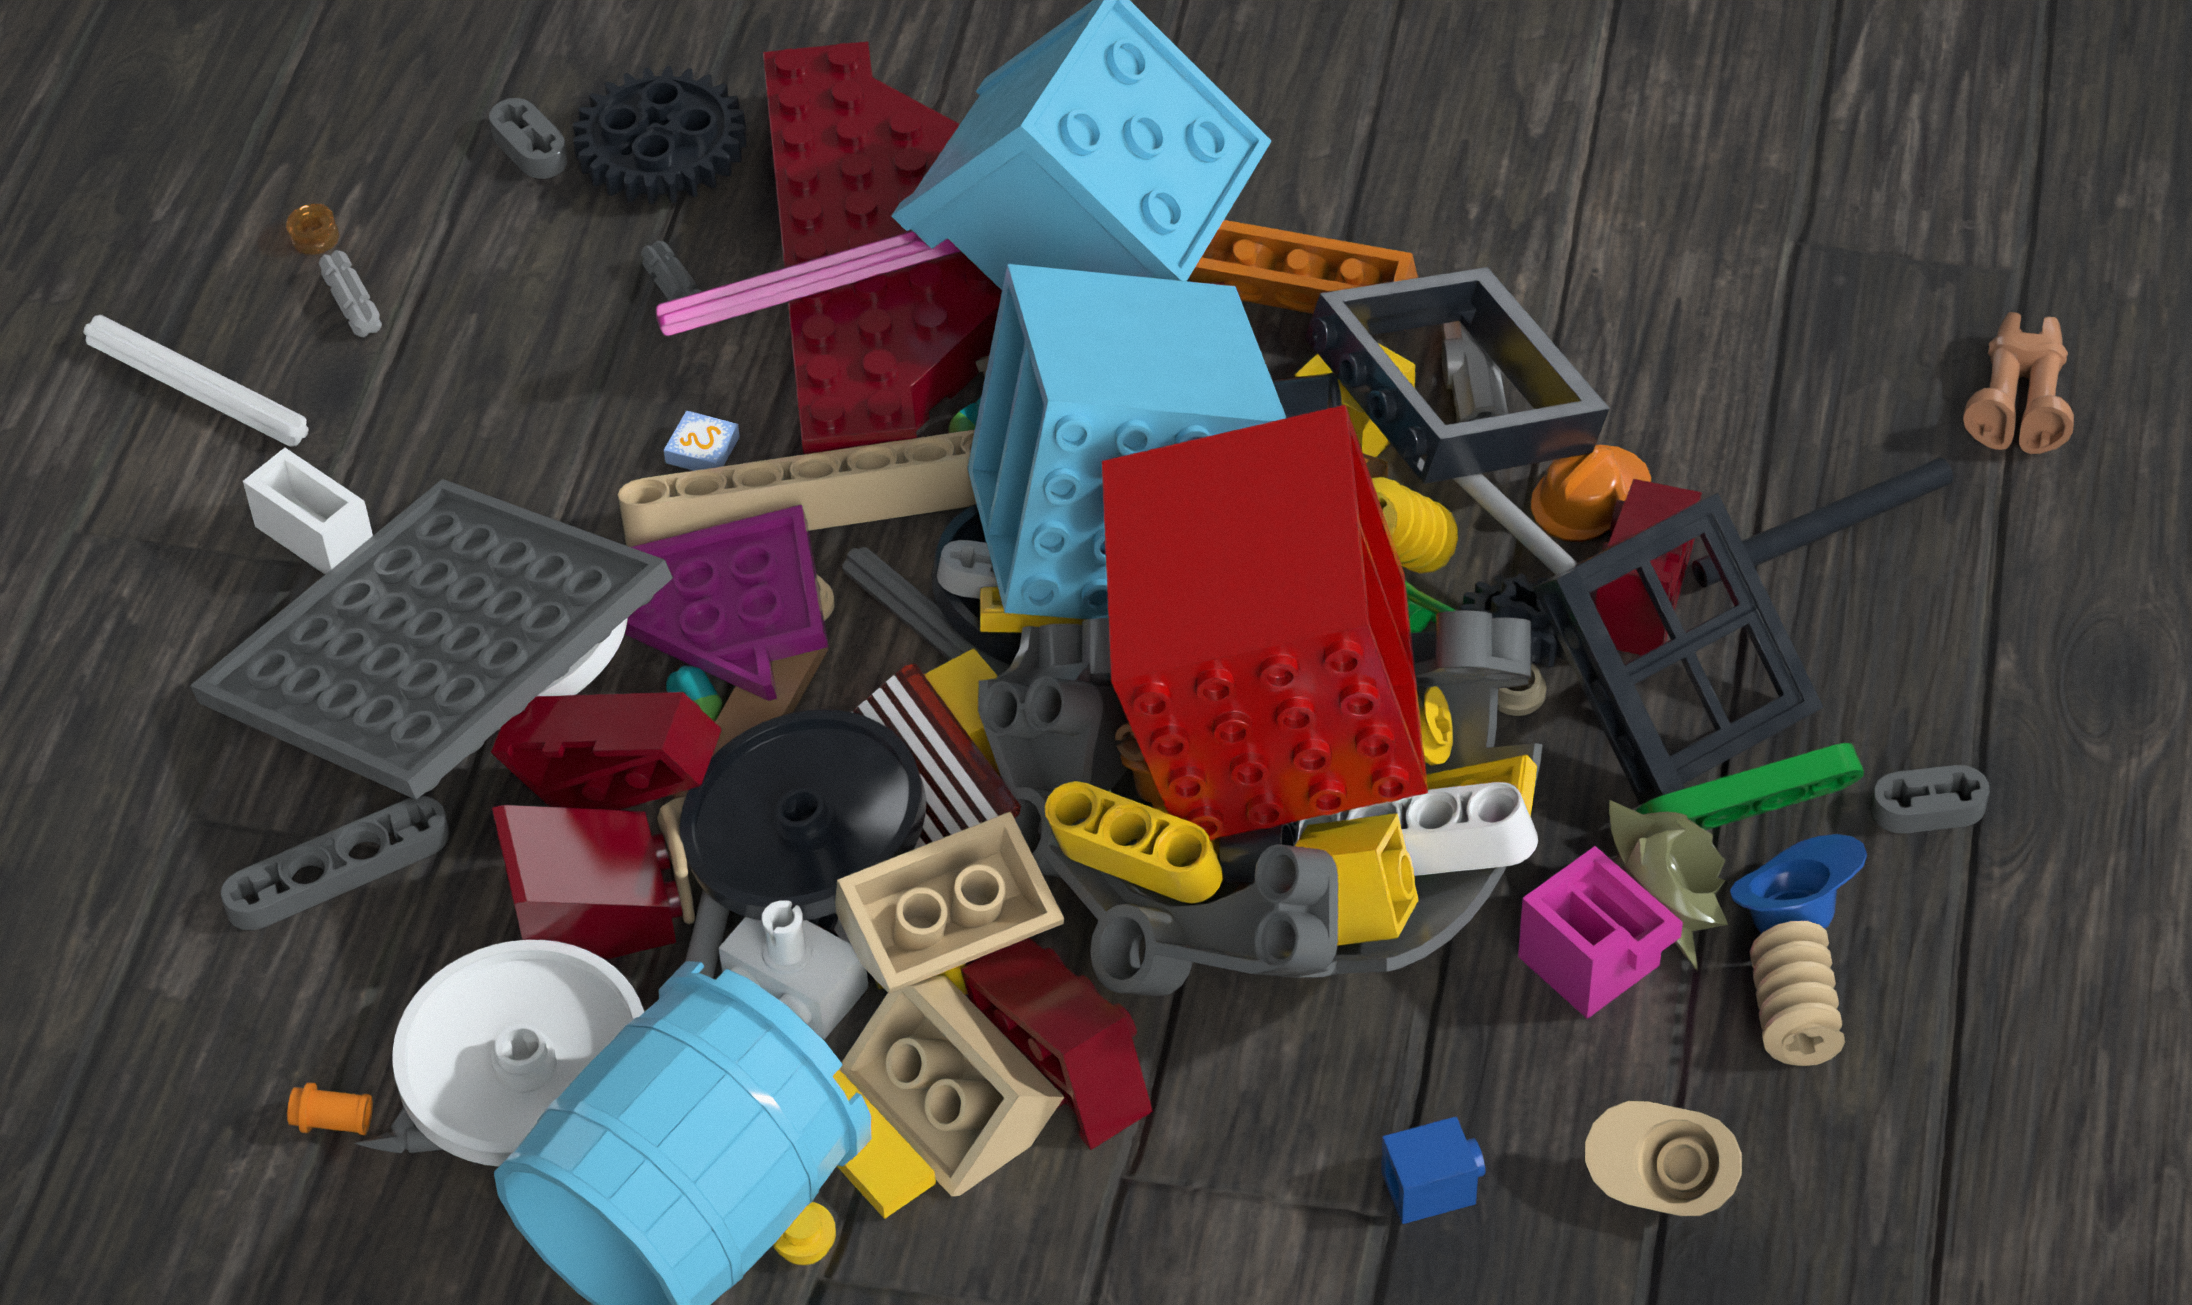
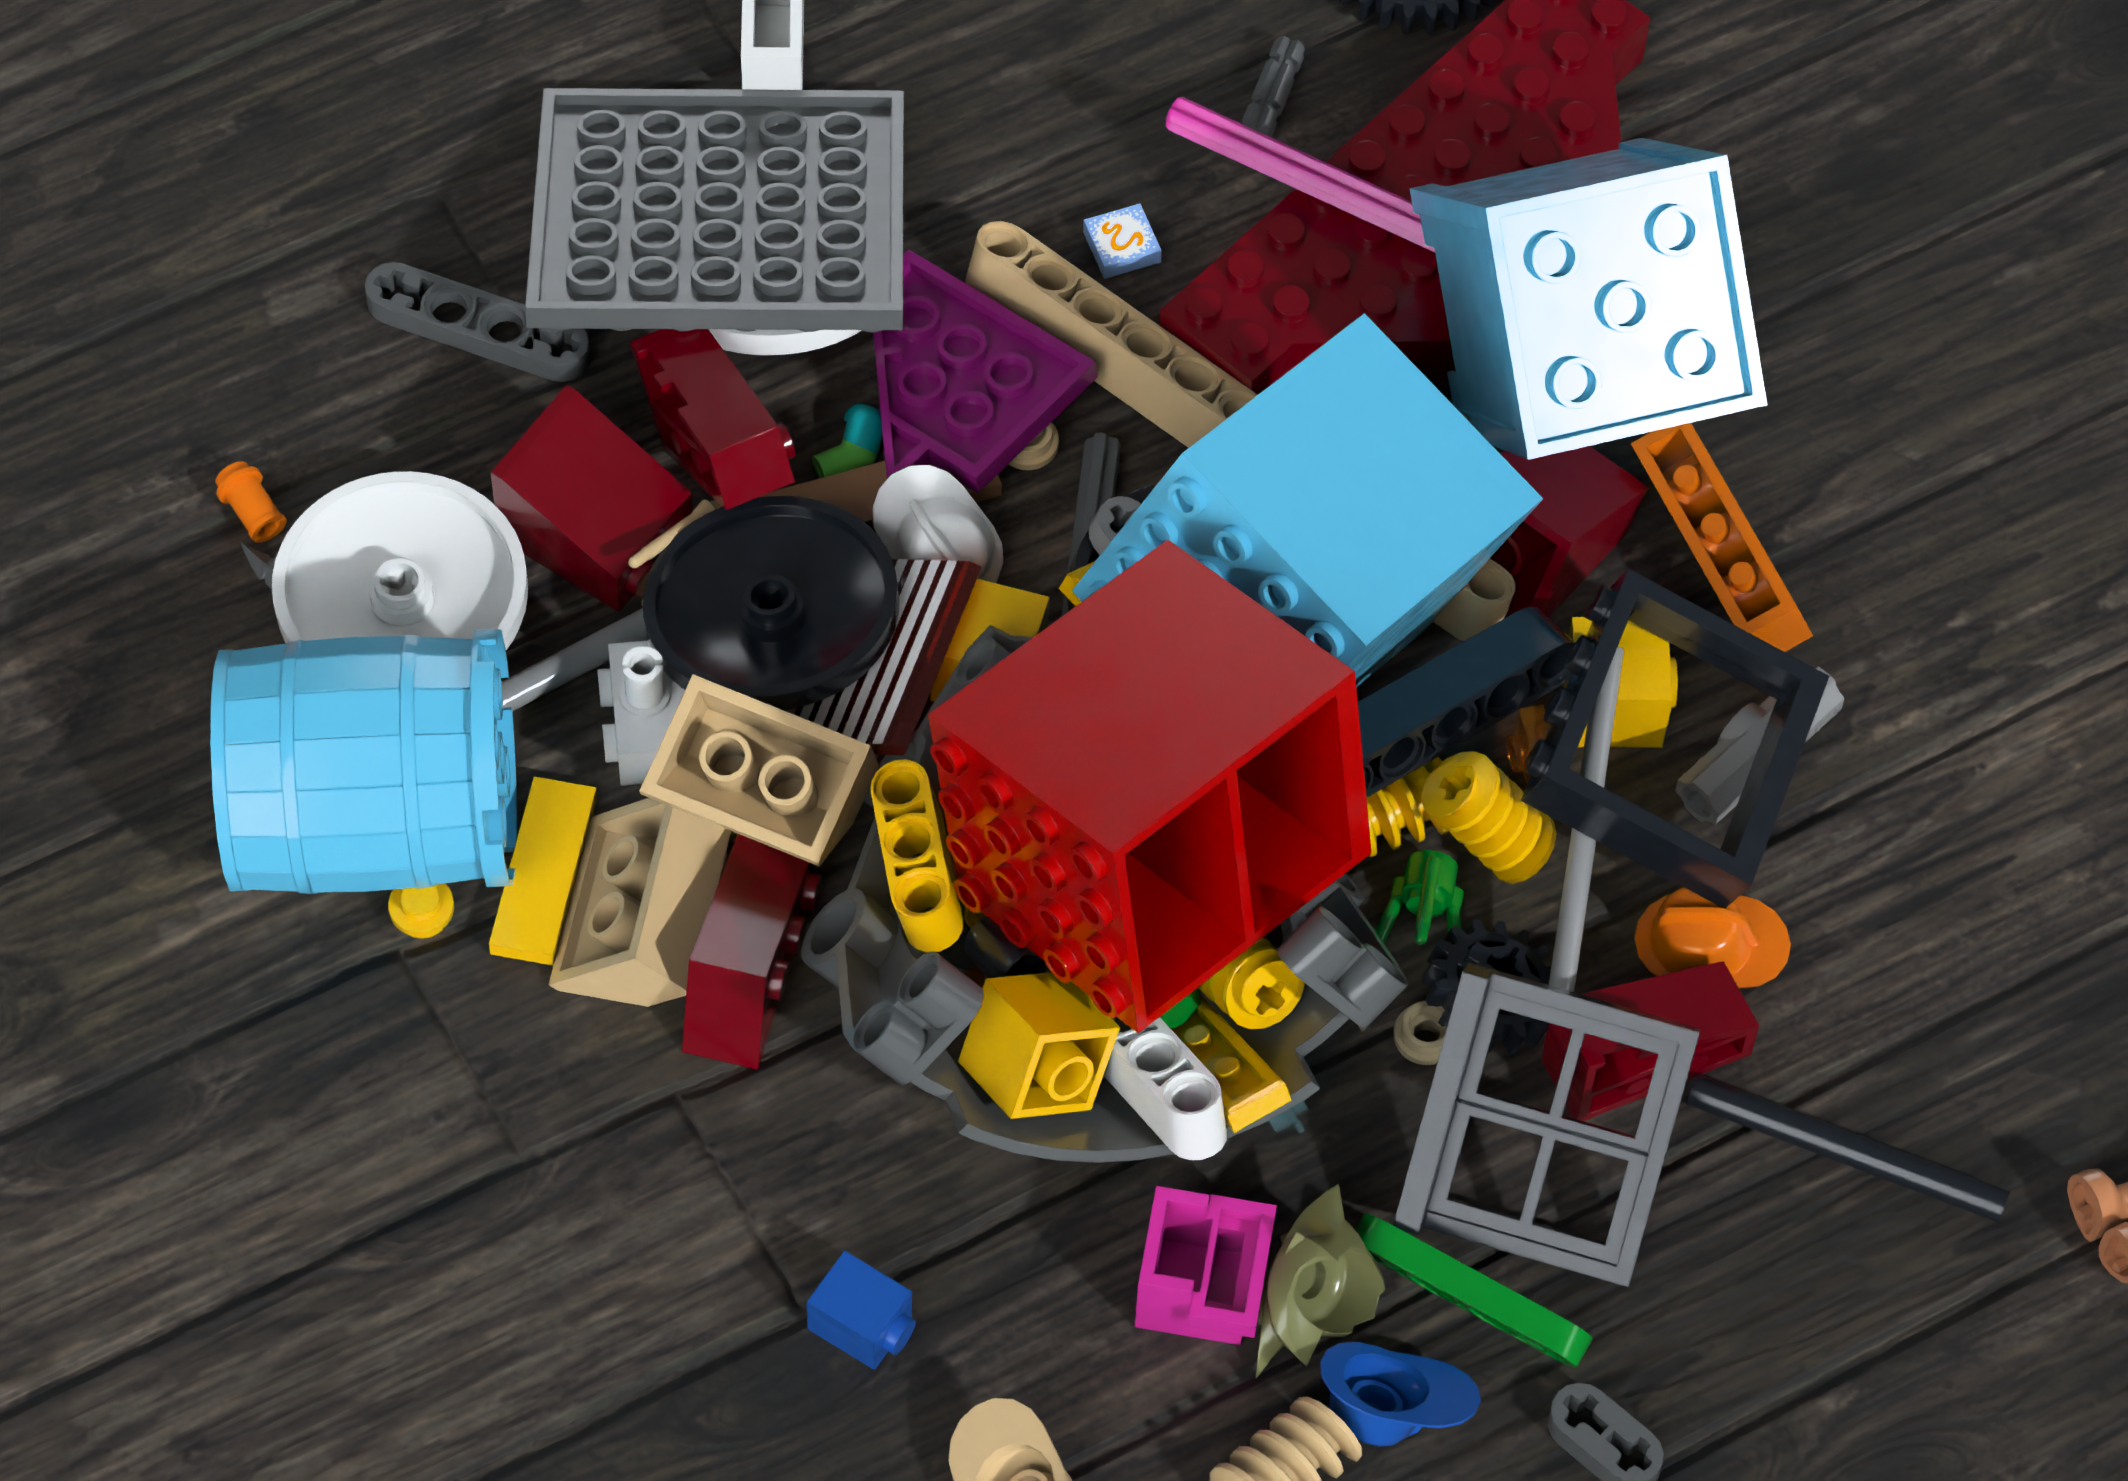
camera: 45 degrees right, 10 degrees up
none -> white piece [873,465,1003,606]

